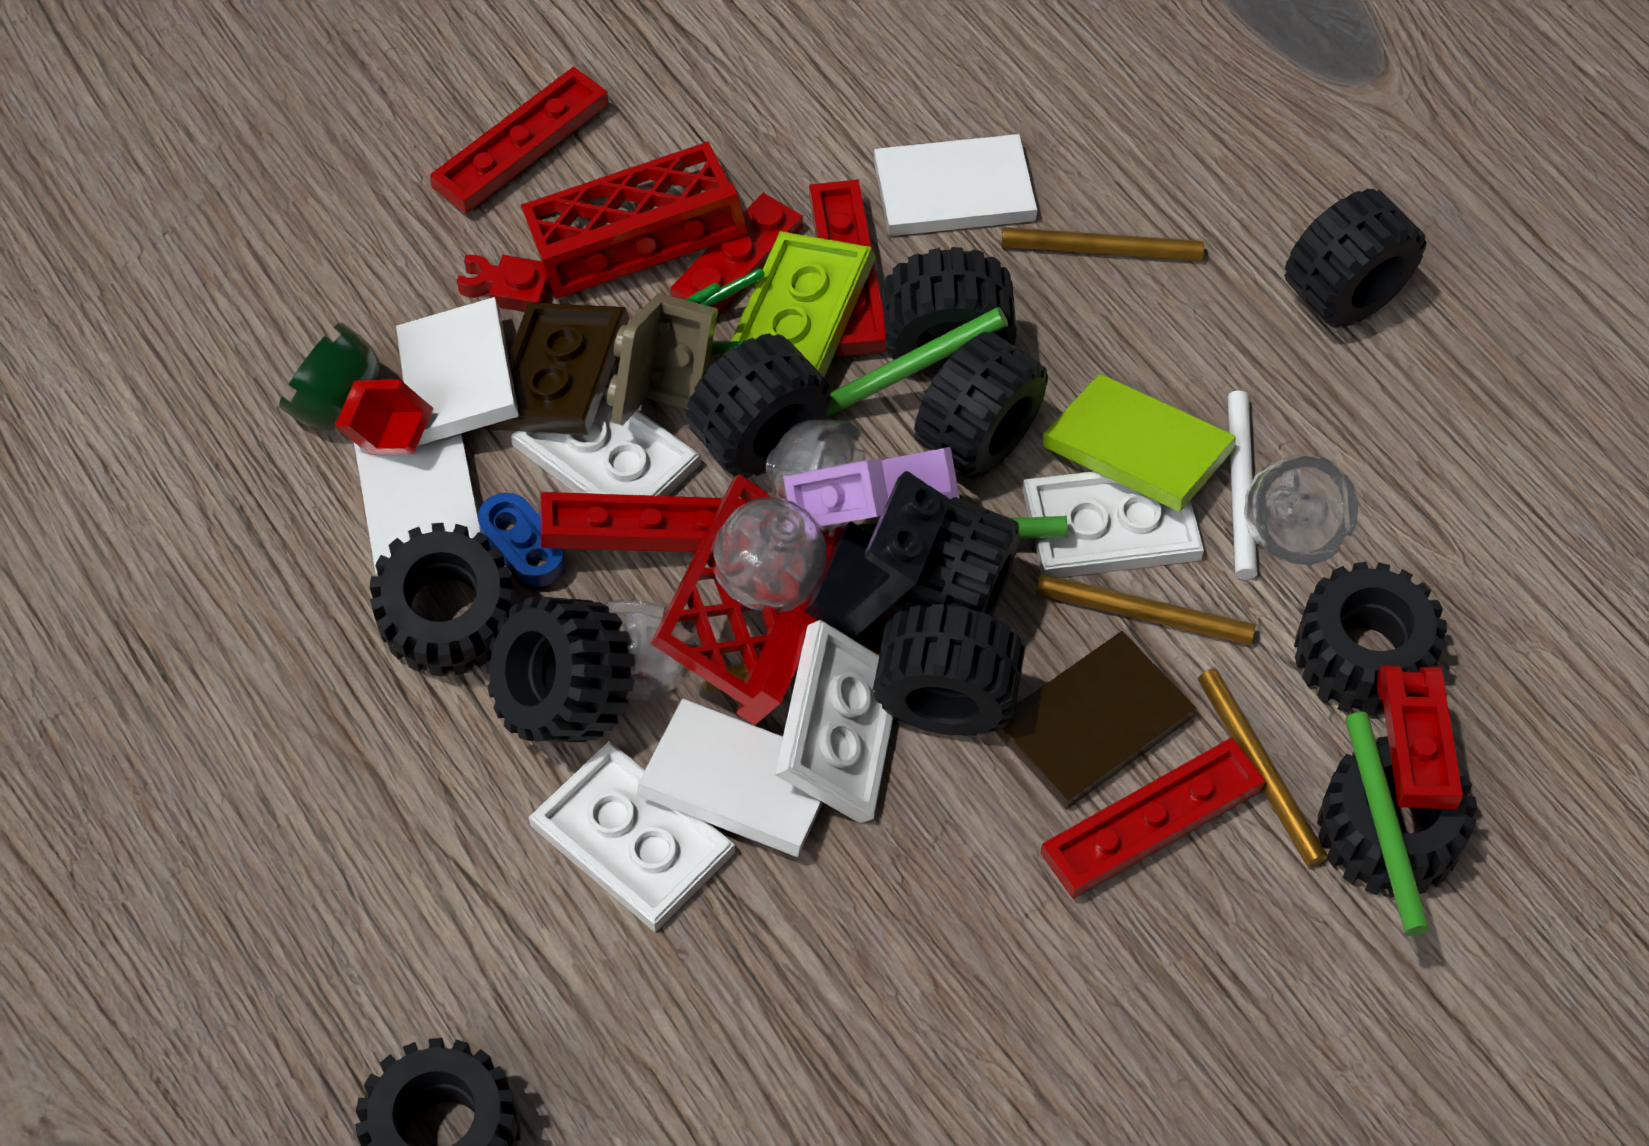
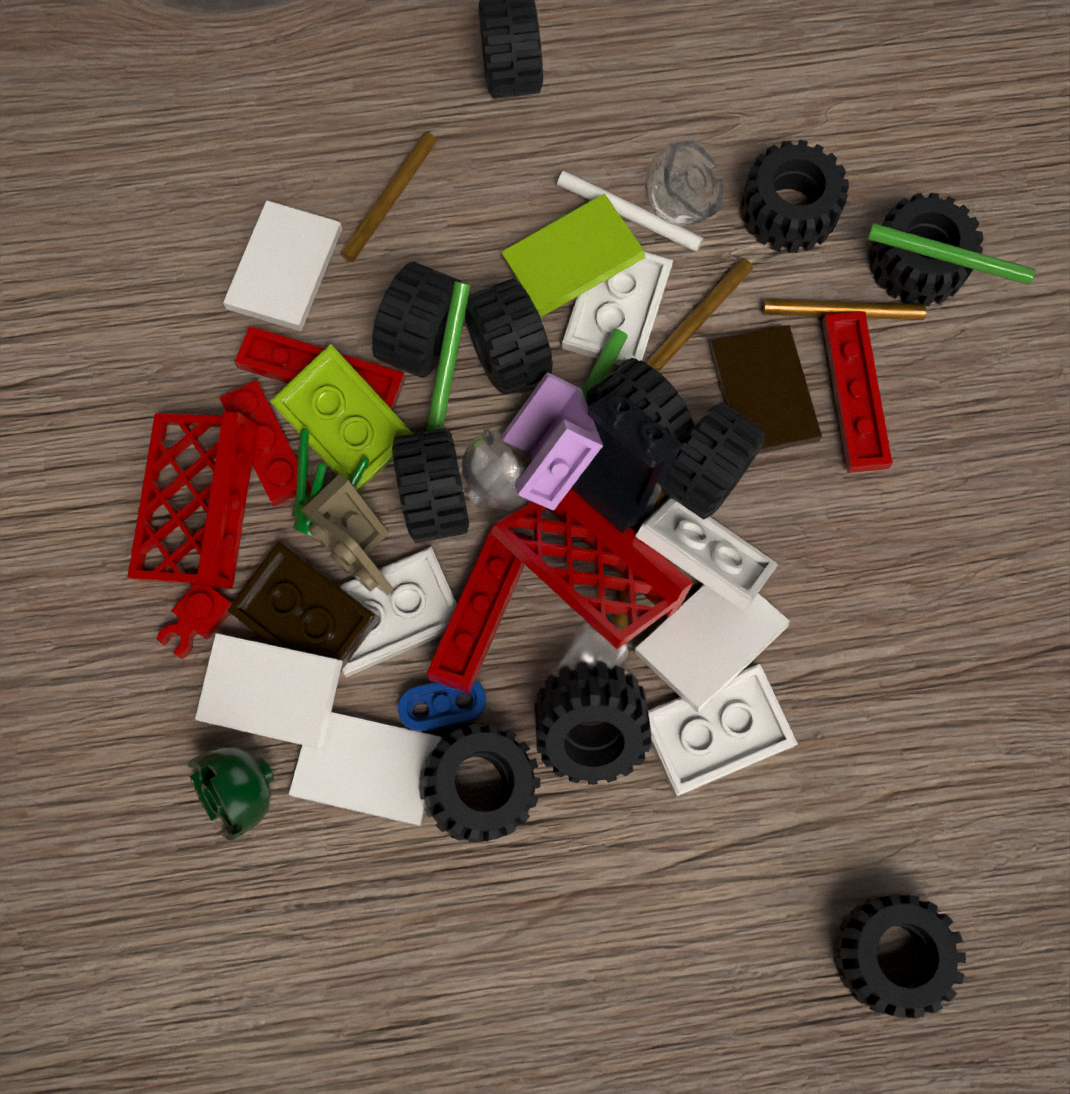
camera: 65 degrees left, 15 degrees up
red panel [334,379,434,454] -> none
red plate [430,66,609,214] -> none
clear cylinder [711,497,827,612] -> none
red plate [1377,665,1463,809] -> none

